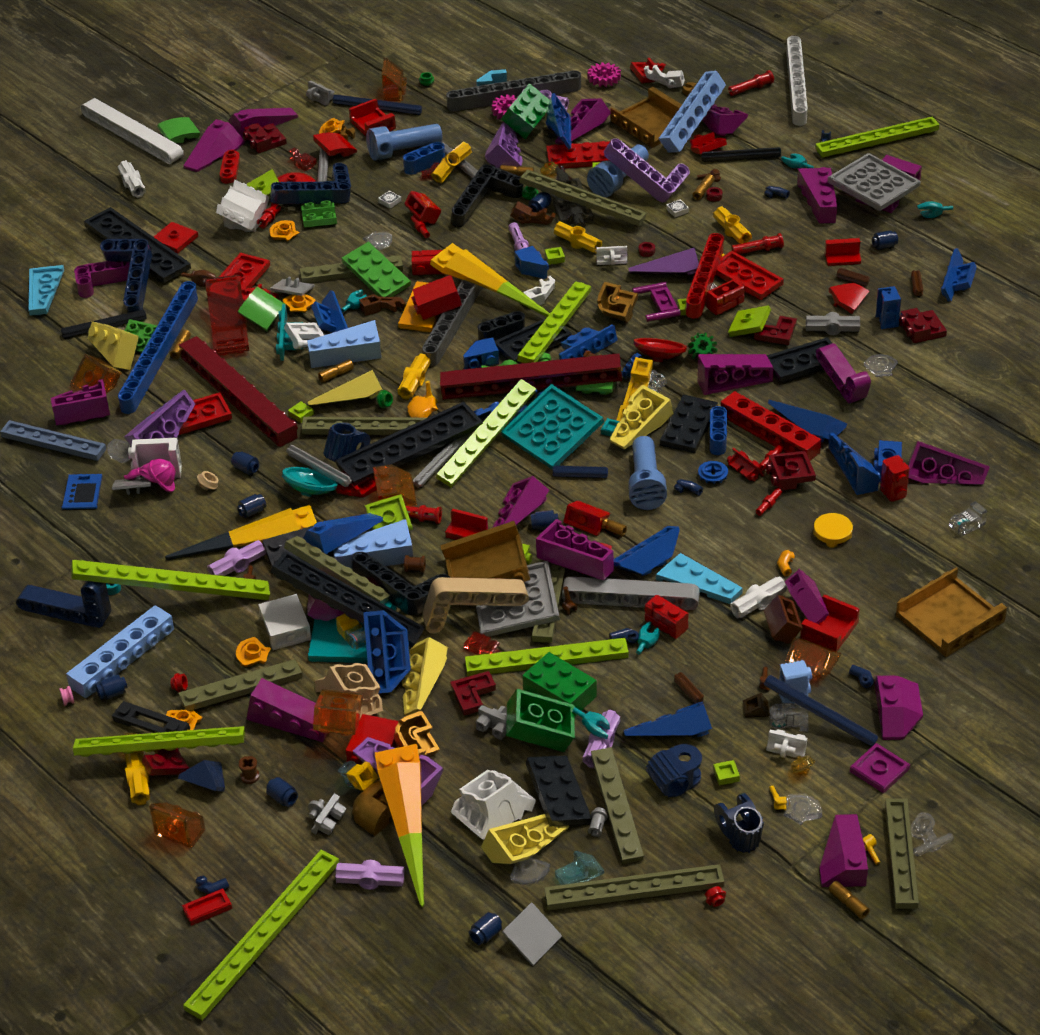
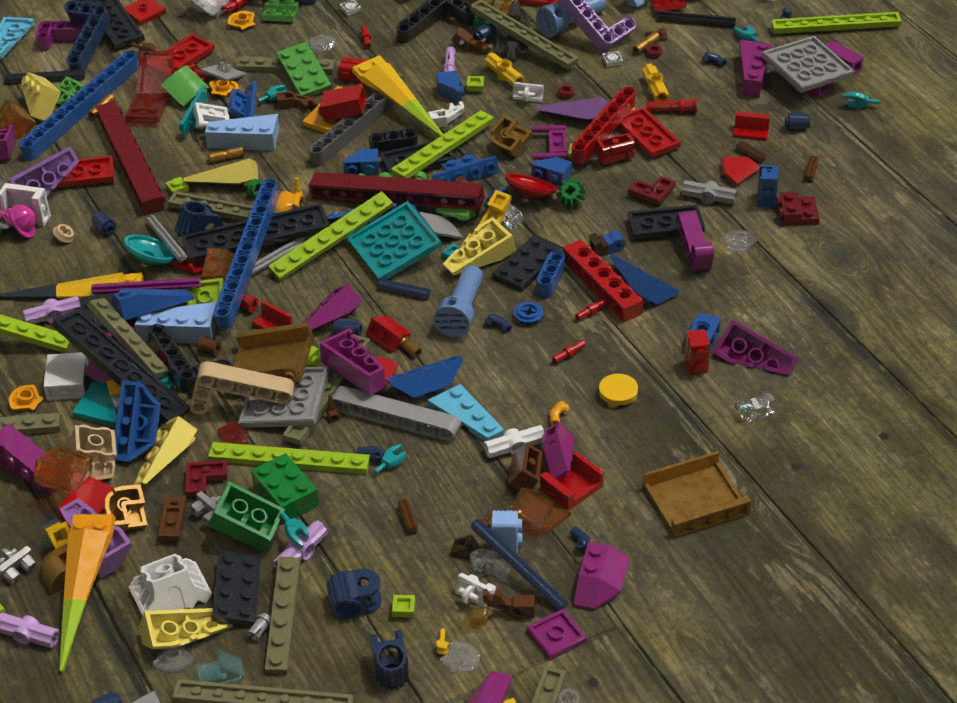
camera: 15 degrees right, 0 degrees up
dark blue brick [237,494,267,518] -> none
yellow piece [398,353,431,400] -> none
red brick [404,191,441,224] -> none
blue wedge [624,702,712,737] -> none
red brick [645,595,689,639] -> none
magenta wedge [697,354,773,395] -> none
red hinge [727,448,764,481] -> none
lime plate [728,305,771,337] -> none
dark red plate [766,451,816,490] -> none
blue wedge [828,433,881,495] -> none
blue bracket [941,248,977,302] -> none
none -> magenta axle [91,278,201,294]
none -> reddish brown plate [158,495,187,542]
none -> blue beam [214,179,279,330]
none -> light grey piece [418,212,463,239]
none -> reddish brown piece [483,589,536,618]
none -> blue slope [531,157,572,186]
none -> leg [589,230,626,257]

